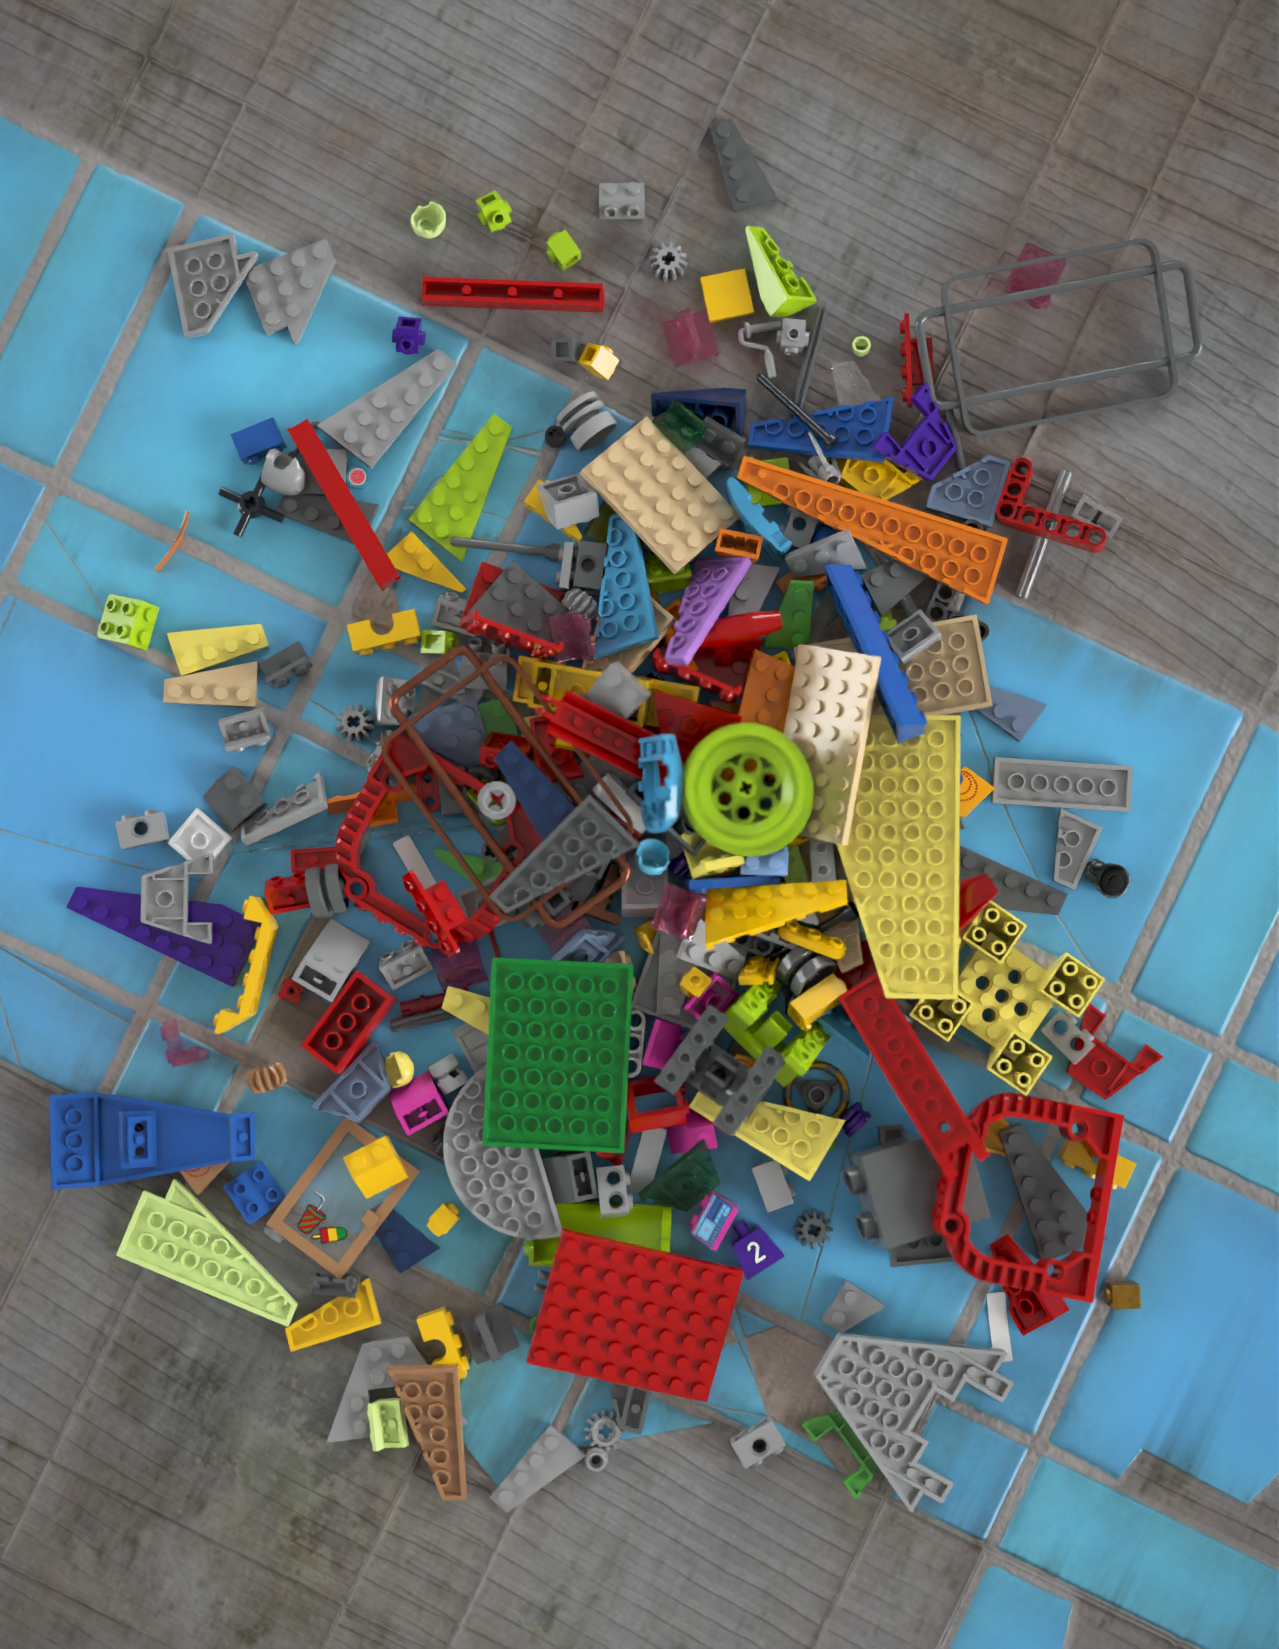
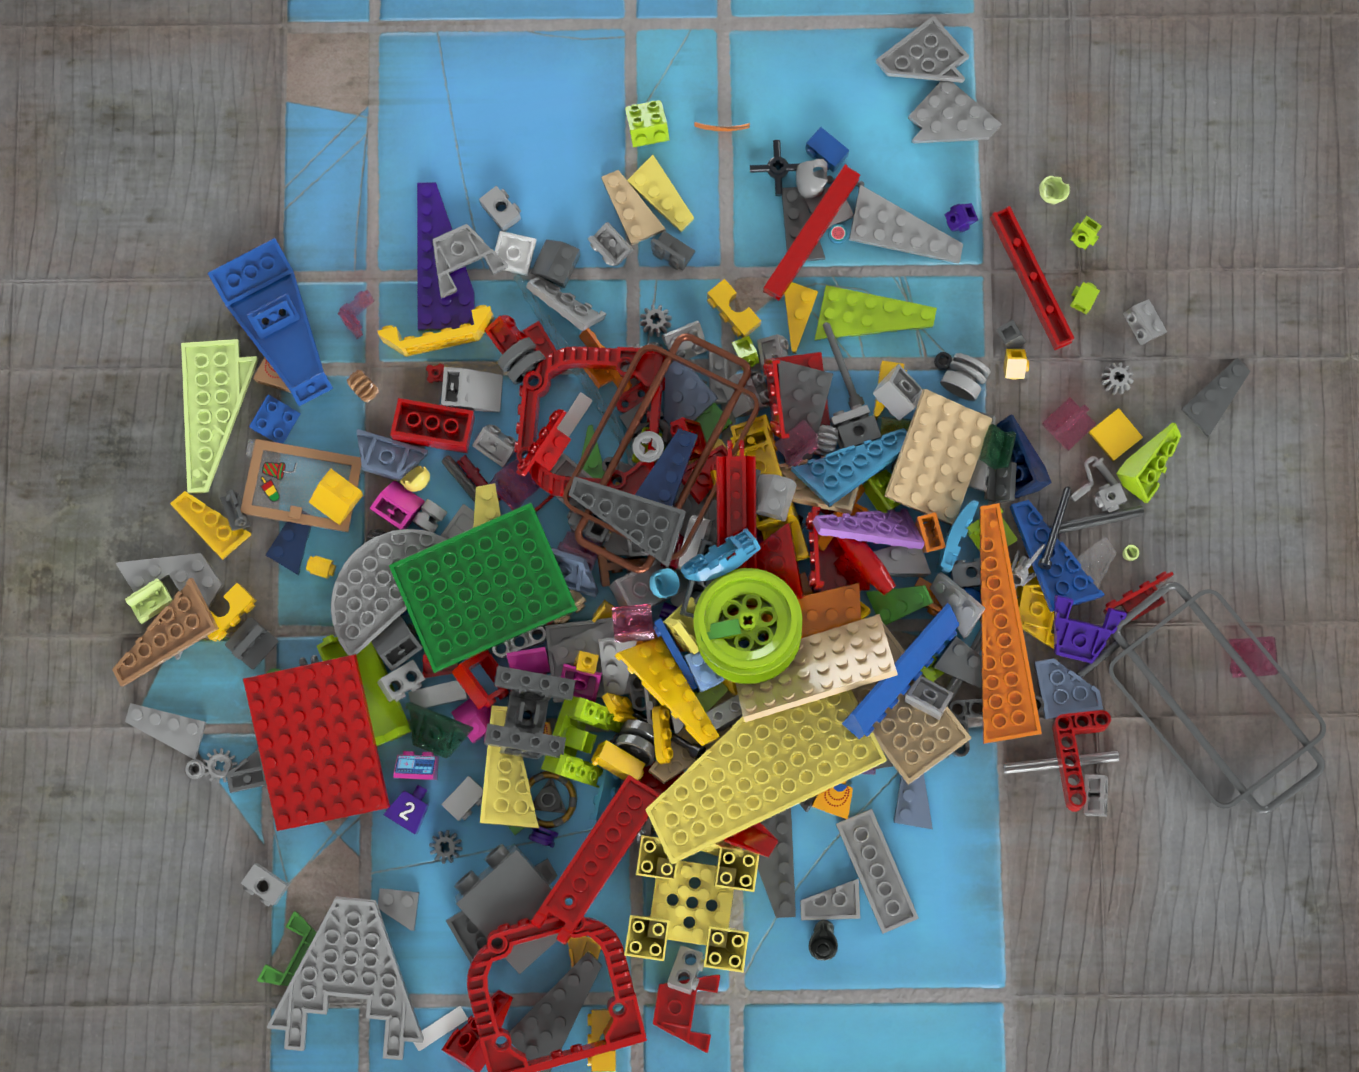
camera: 70 degrees right, 5 degrees down
none -> bright green sticker [700,619,741,641]

